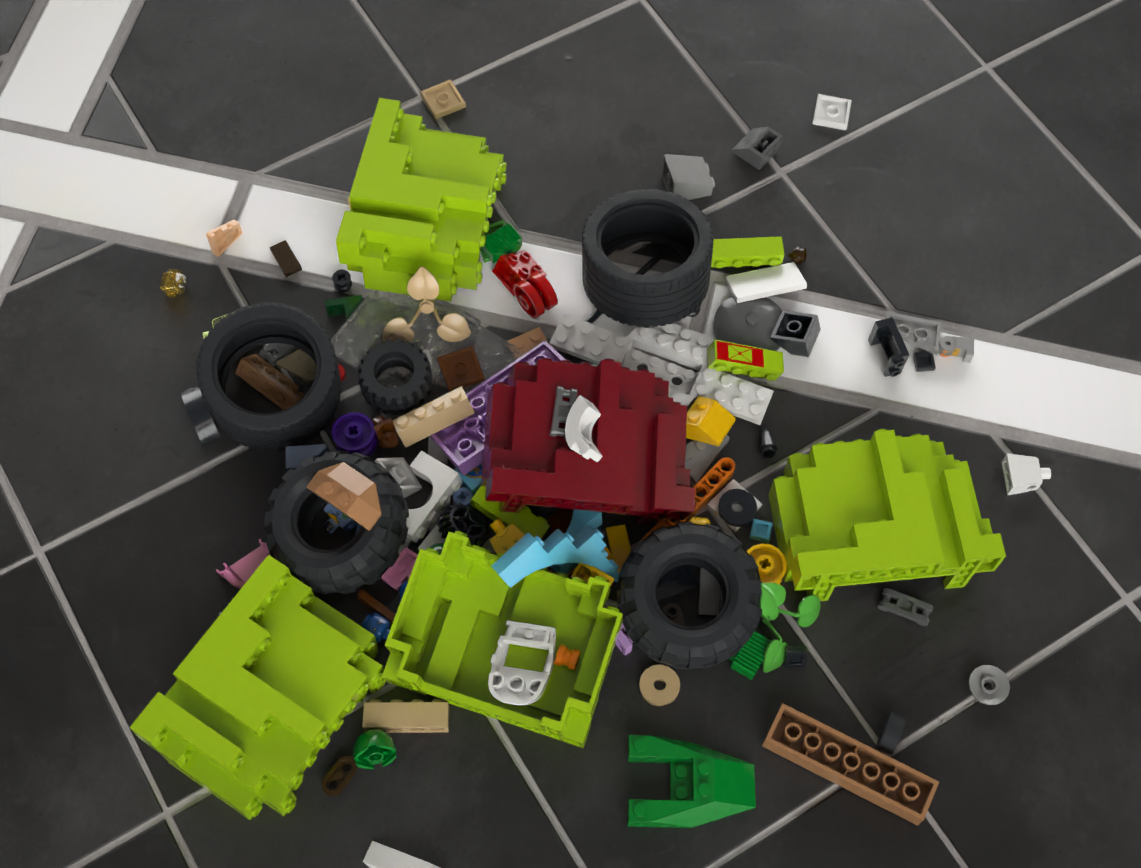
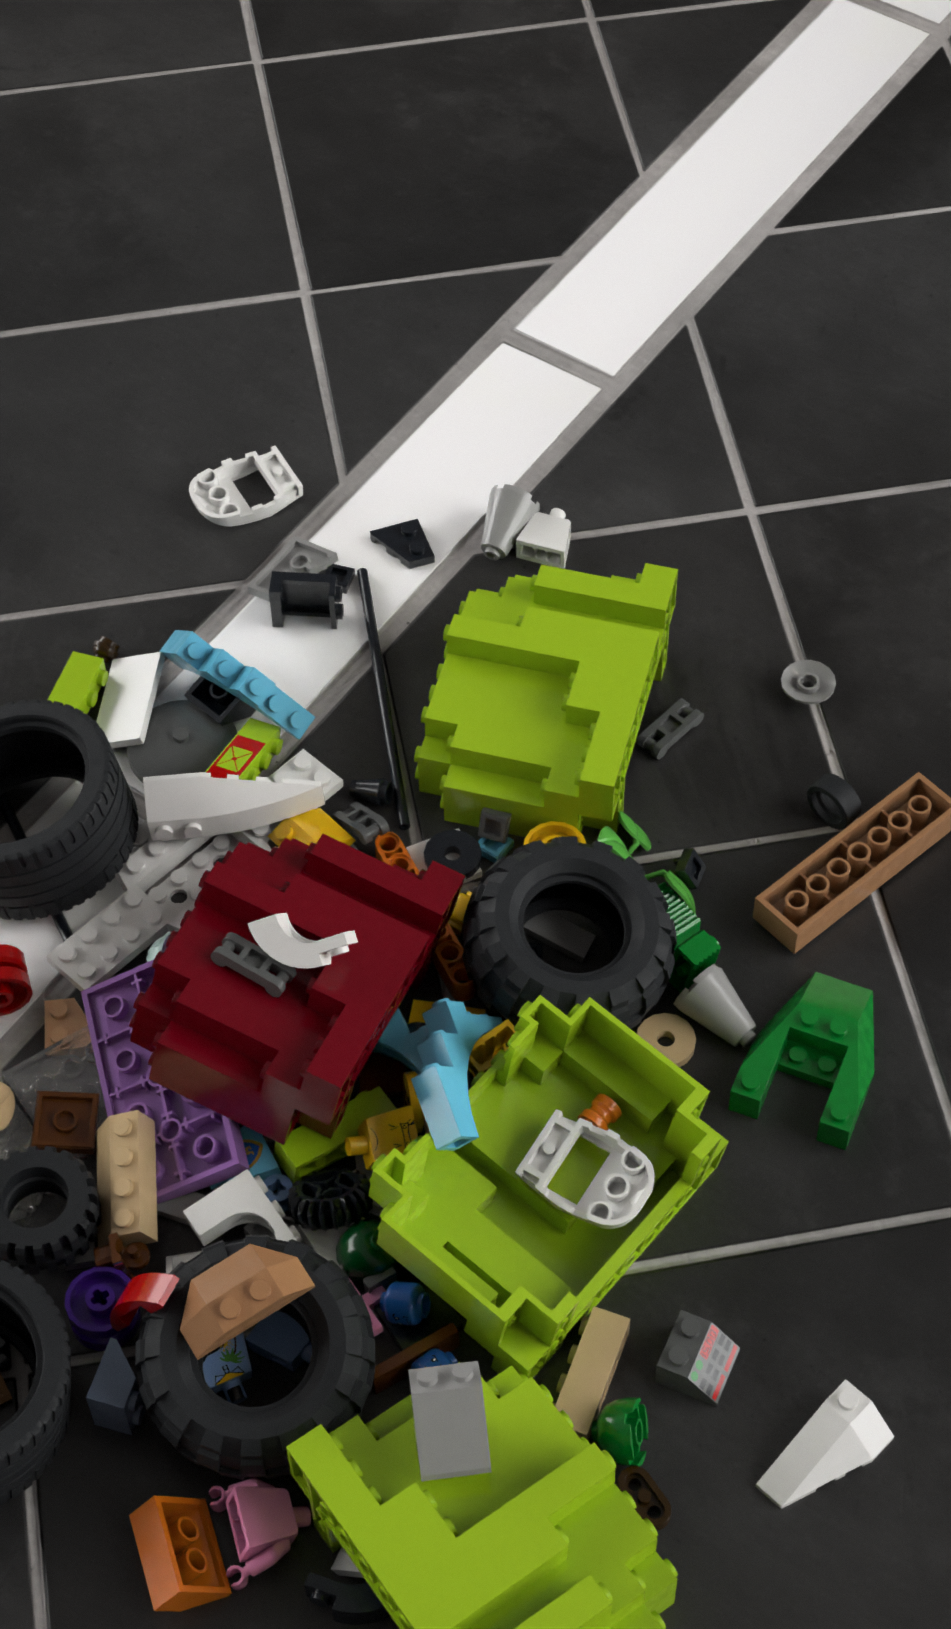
camera: 65 degrees left, 10 degrees down
light grey leg [938,336,974,363] -> none
none -> red slope [110,1273,180,1331]
none -> orange slope [129,1495,232,1612]
none -> white wedge [143,772,325,841]
none -> medium azure arch [159,630,315,740]
none -> white slope [189,446,303,527]
none -> dark grey plate [331,801,390,845]
none -> black piece [357,568,410,830]
none -> black wing [370,519,435,569]
none -> light grey slope [408,1361,491,1482]
none -> dark grey tile [478,807,511,843]
none -> light grey cone [481,484,540,560]
none -> dark grey slope [655,1310,740,1407]
none -> green brick [669,929,721,993]
none -> light grey cone [674,964,757,1047]

